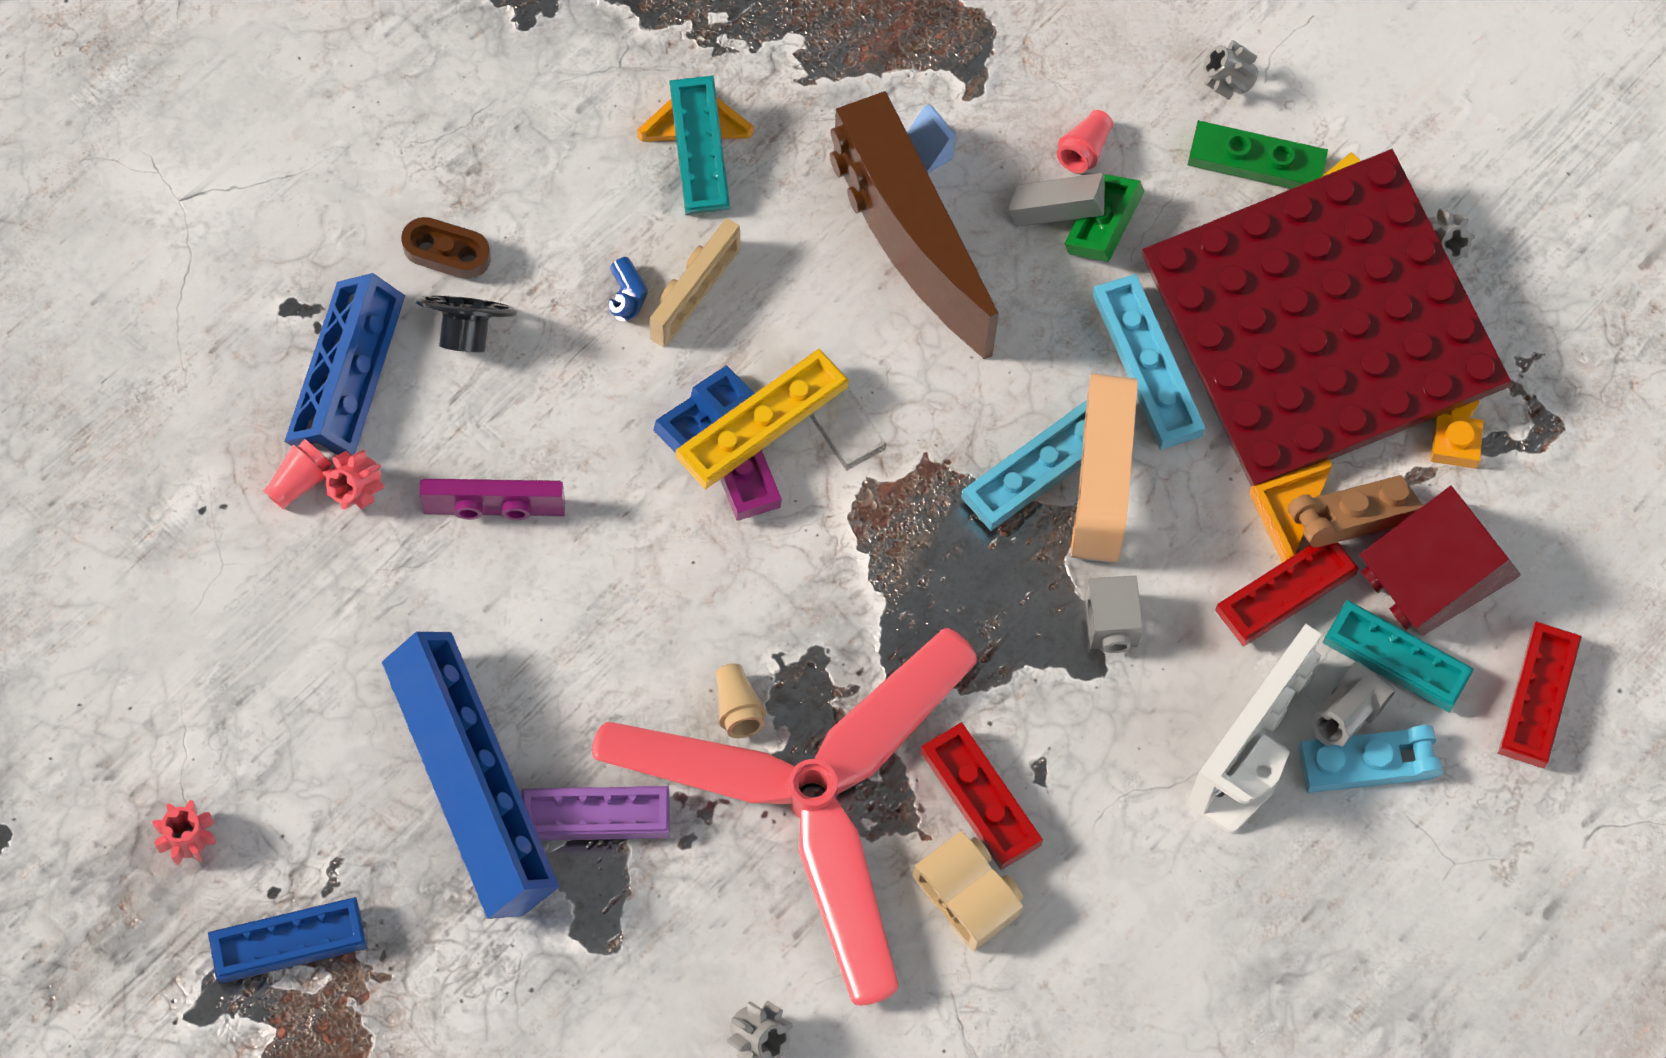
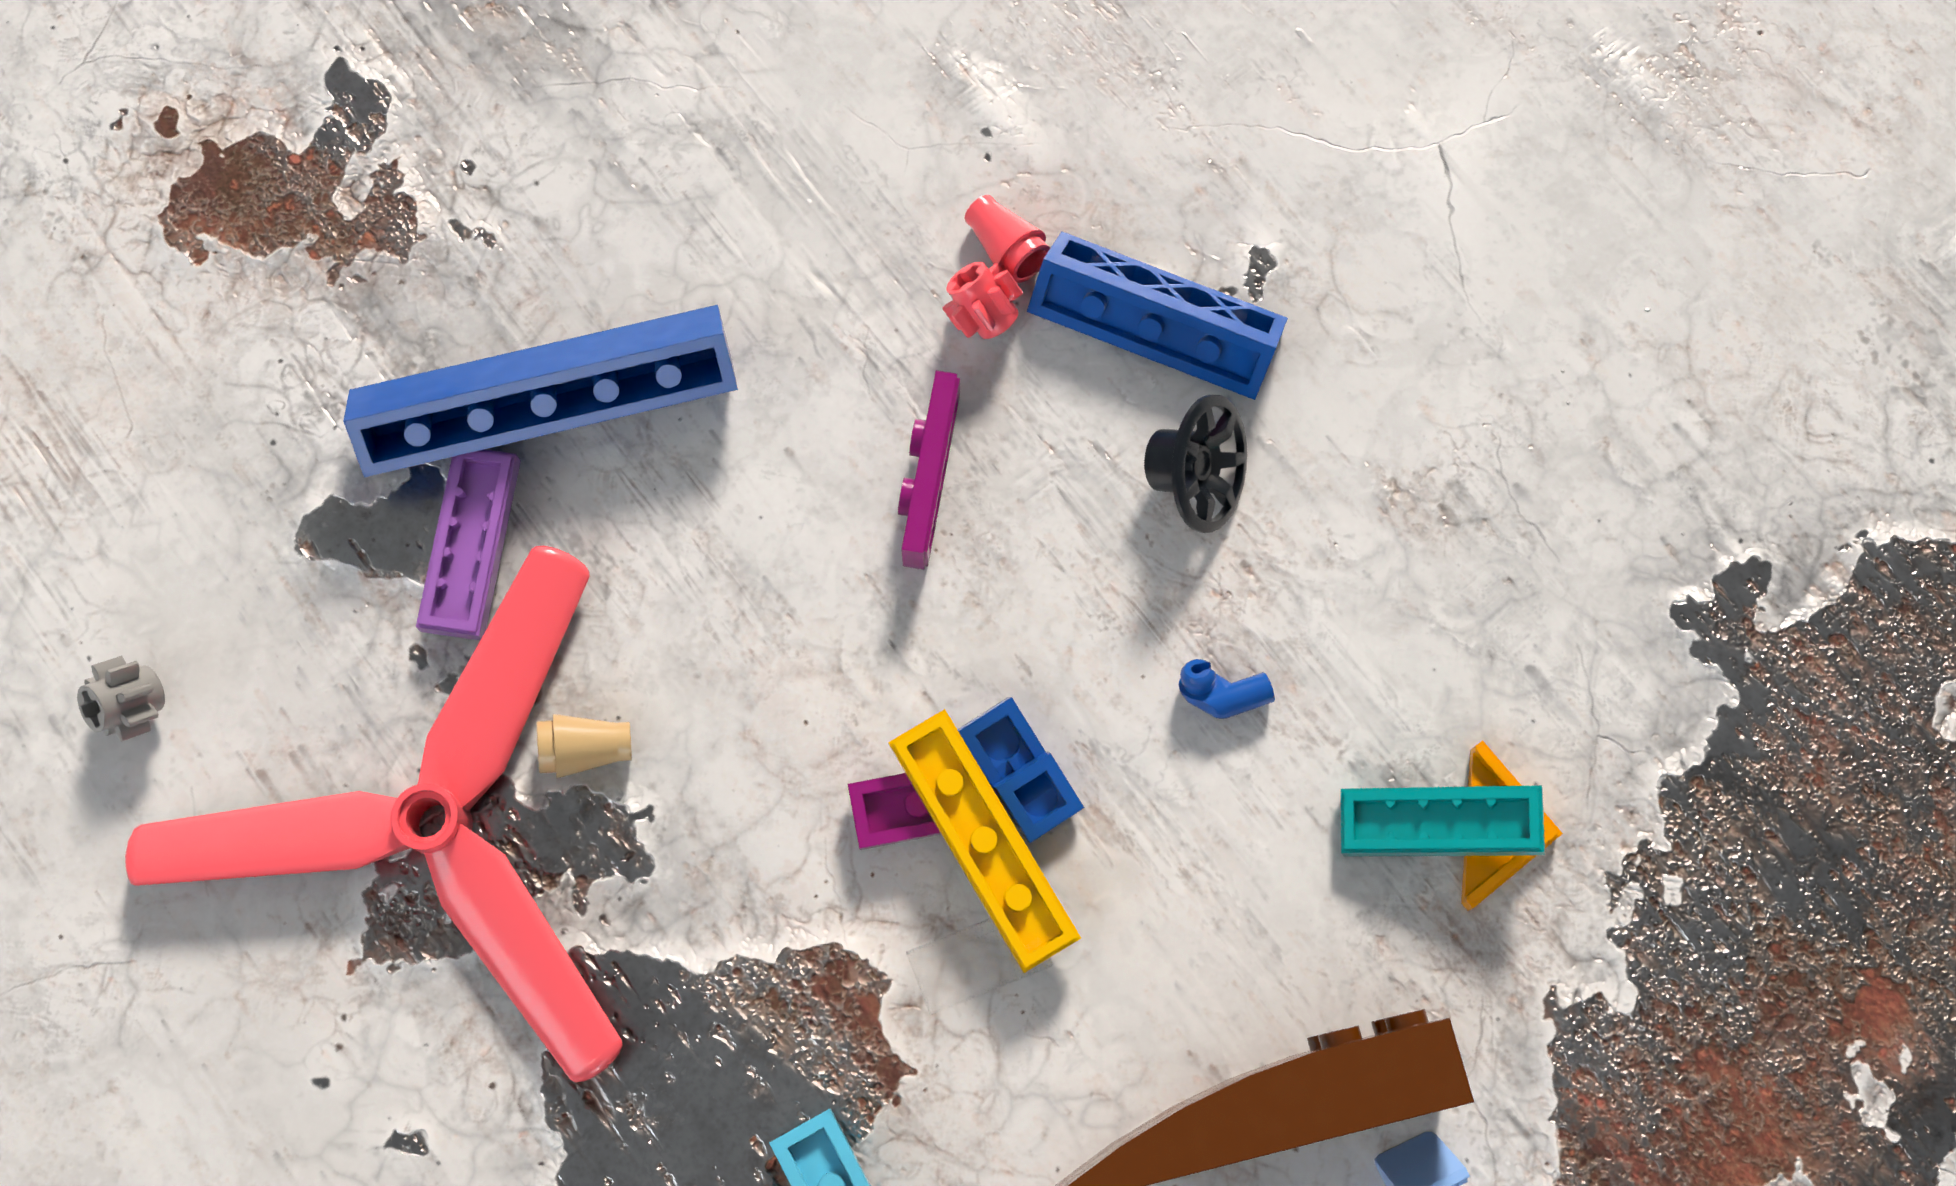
camera: 100 degrees right, 10 degrees up
coral gear [152,800,216,865] -> none
blue plate [208,897,368,984] -> none
reddish brown plate [401,217,491,279] -> none
tan plate [649,217,741,347] -> none
tan brick [912,831,1023,951] -> none
red plate [920,722,1043,870] -> none

